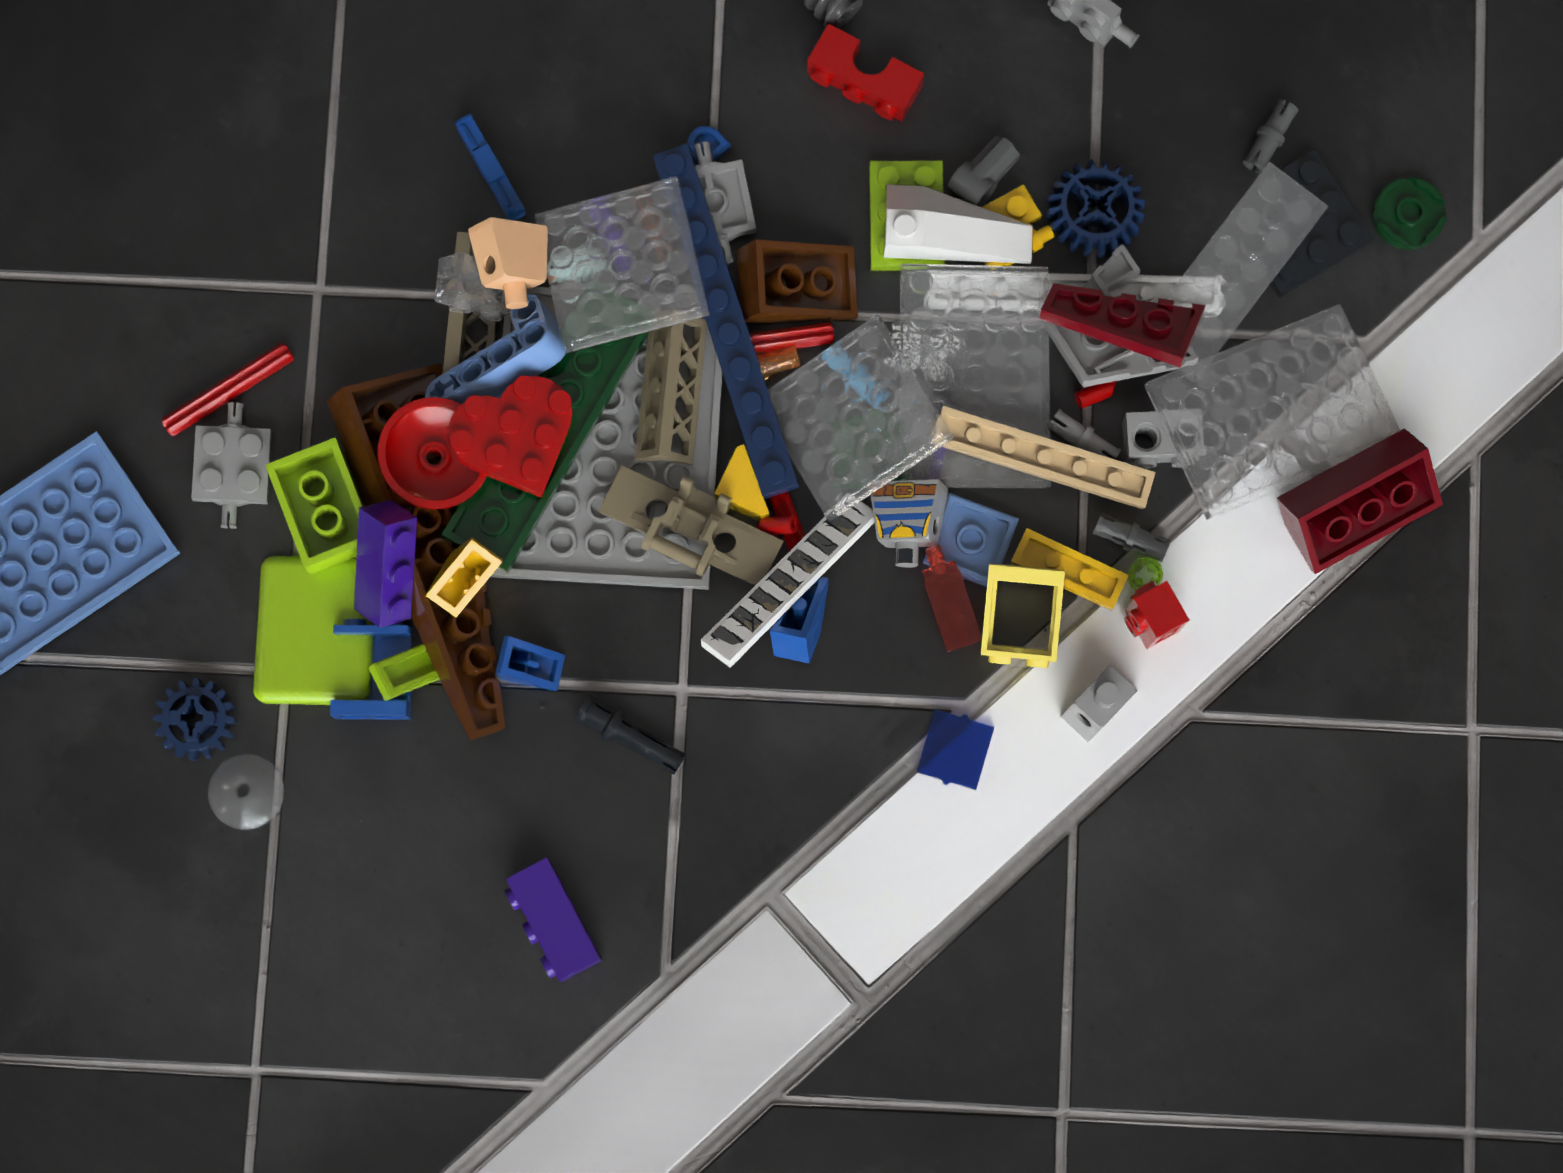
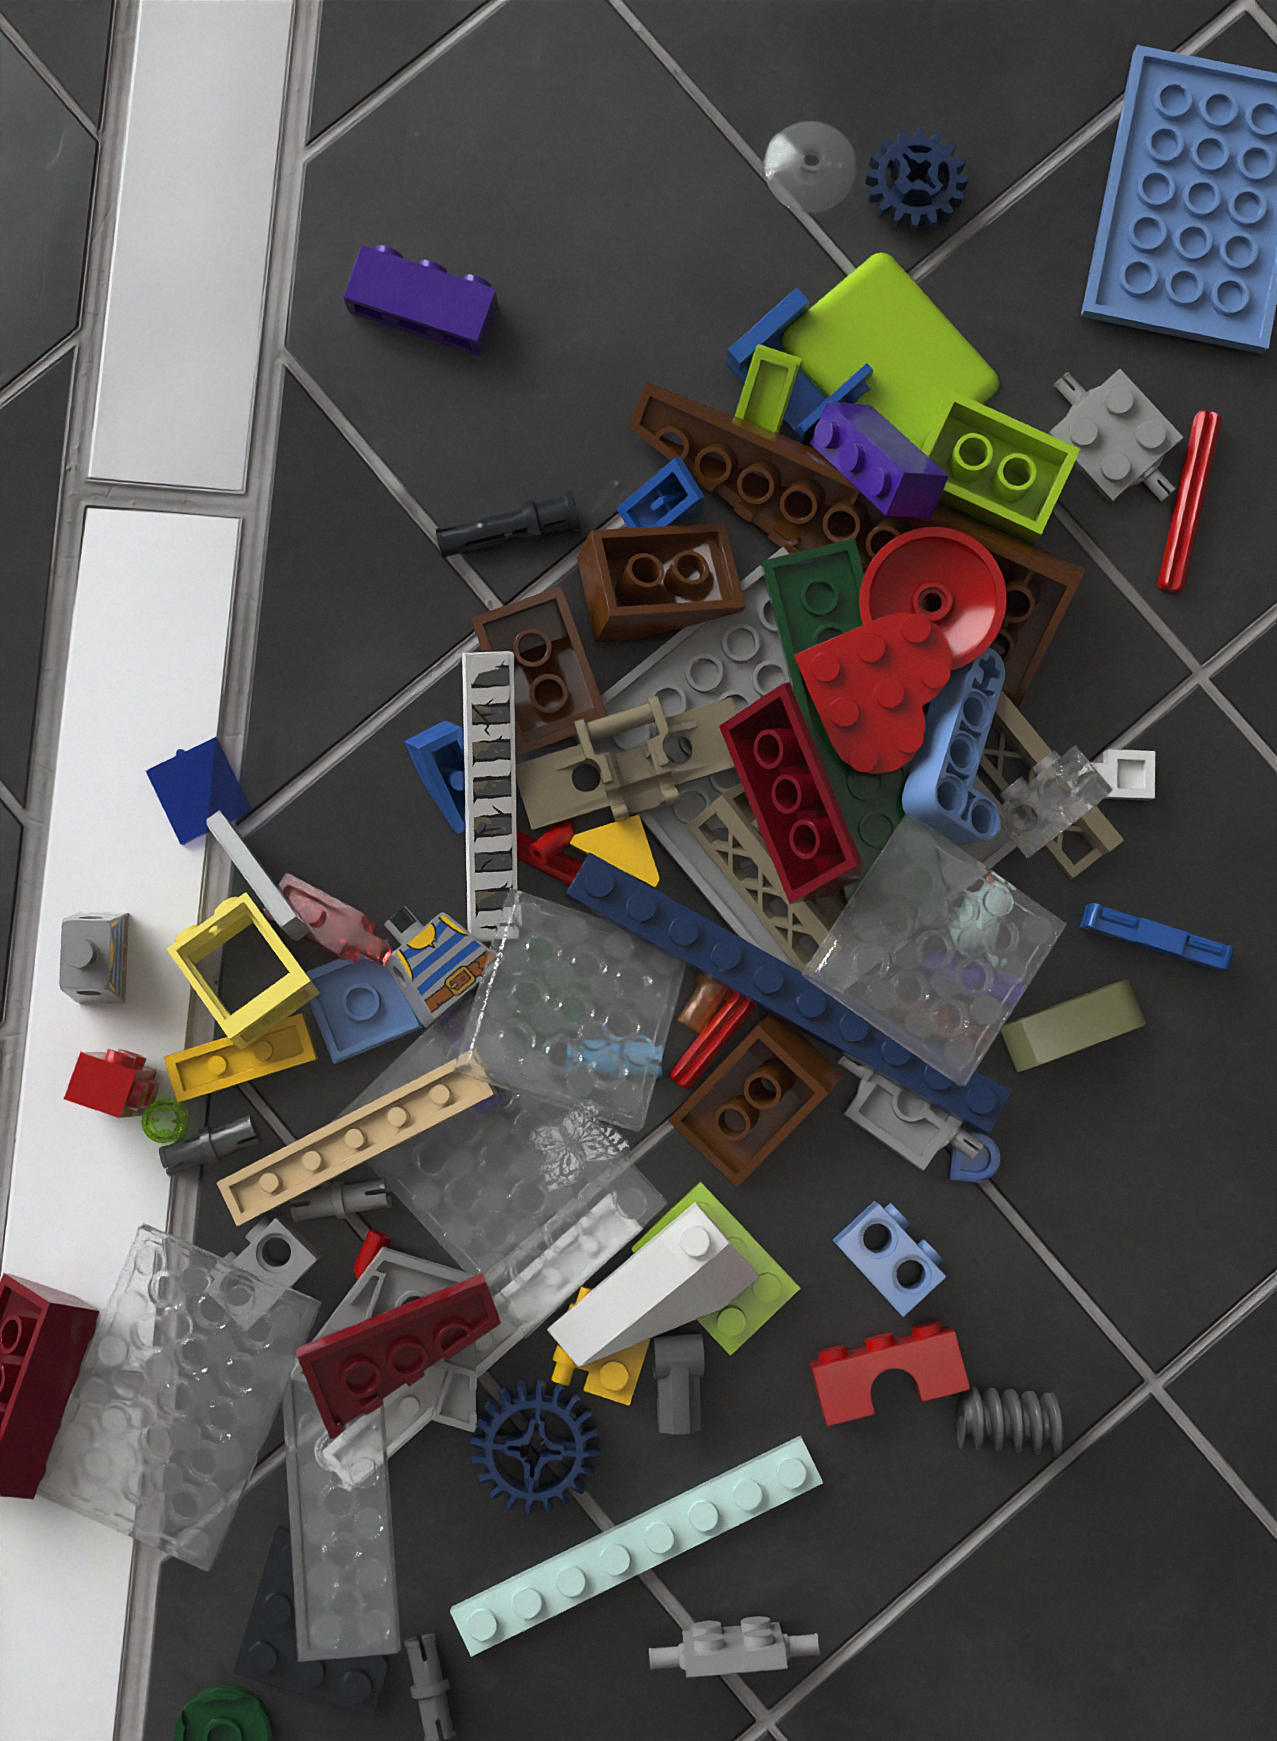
camera: 135 degrees right, 5 degrees up
yellow slope [426,538,503,617] -> none
light nougat torso [468,217,548,309] -> none
none -> tile [206,810,310,941]
none -> light aqua plate [450,1435,823,1657]
none -> reddish brown slope [470,586,607,755]
none -> reddish brown slope [577,523,746,643]
none -> dark red slope [719,682,863,904]
none -> medium blue brick [833,1201,946,1317]
none -> olive beam [999,979,1146,1072]
none -> white plate [1068,749,1155,801]

